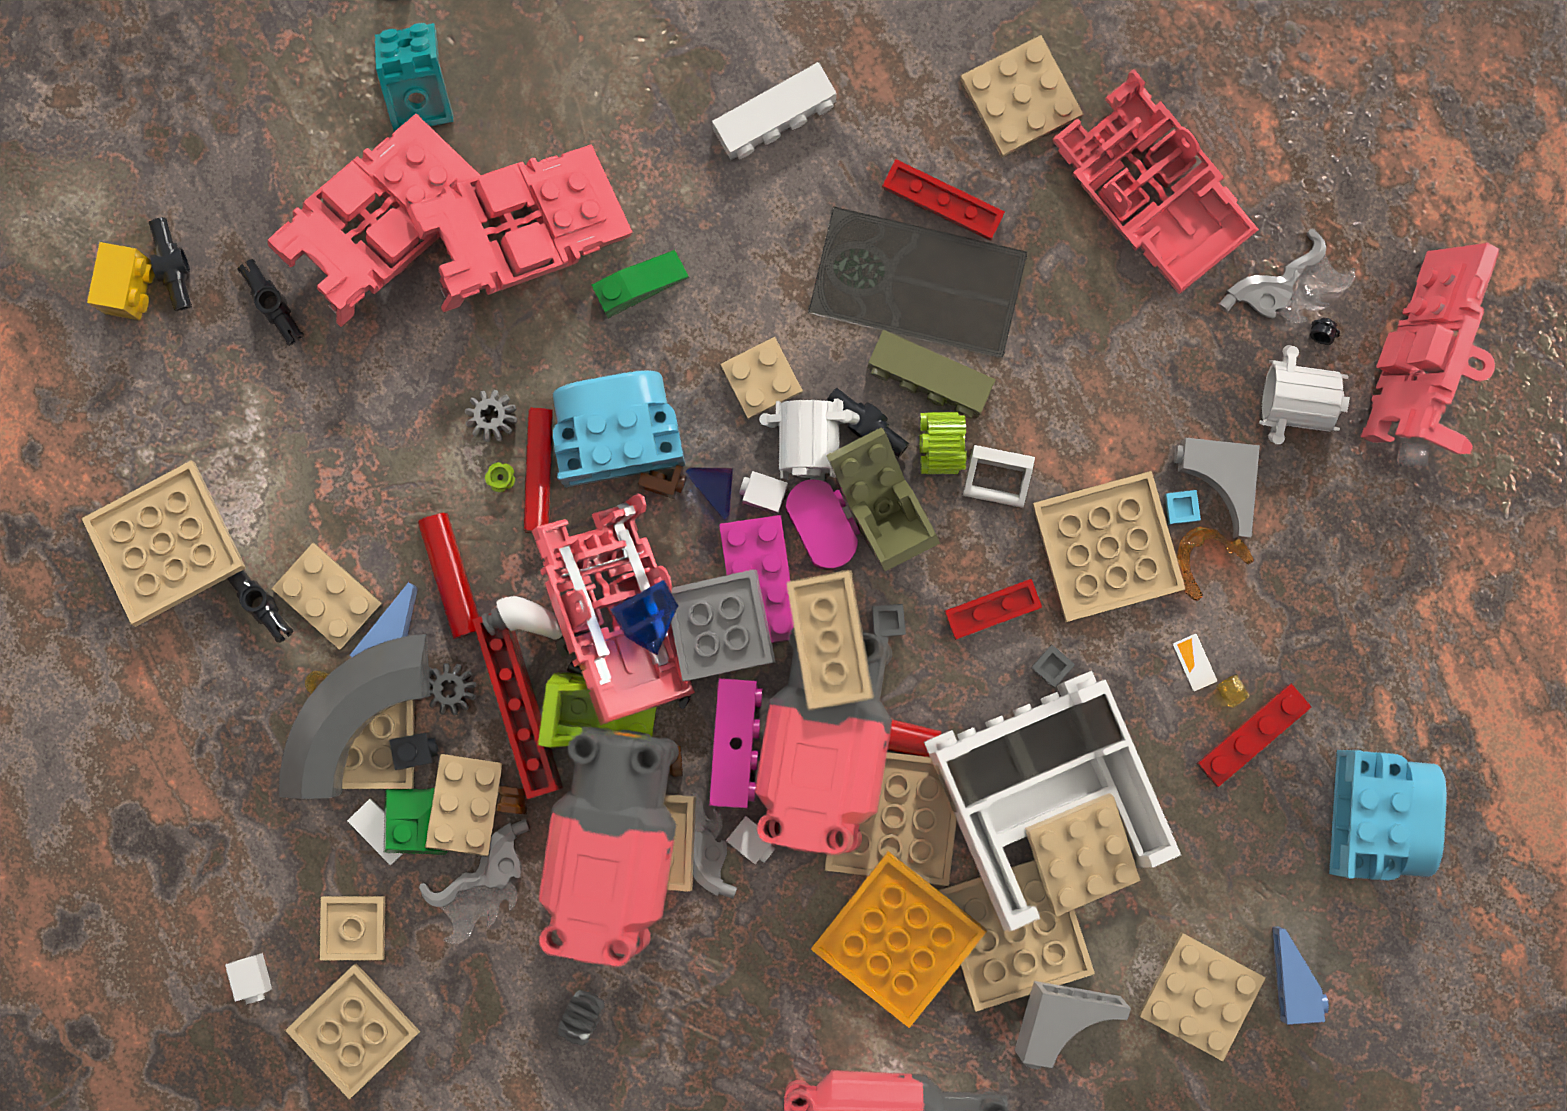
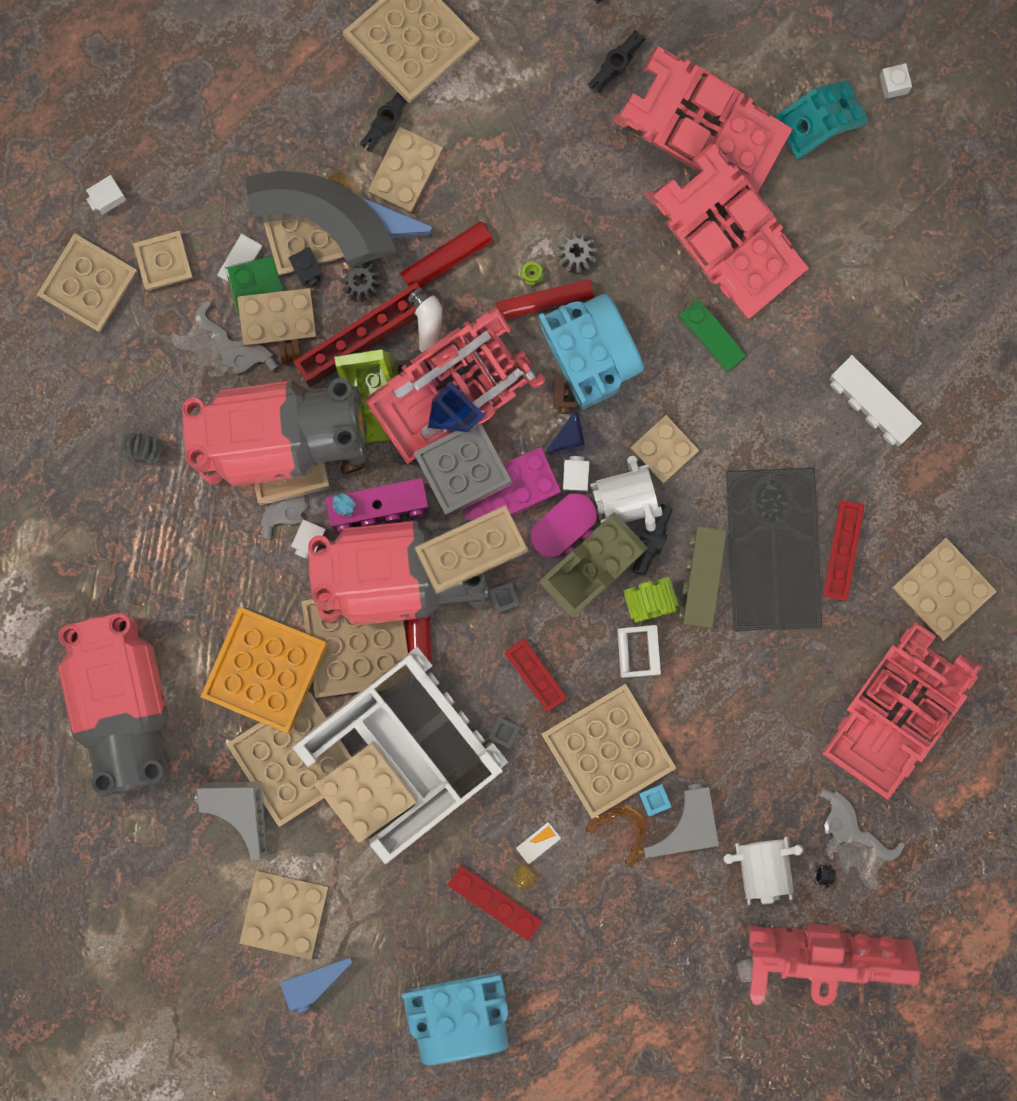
camera: 85 degrees right, 0 degrees up
none -> medium azure plate [331,493,356,517]

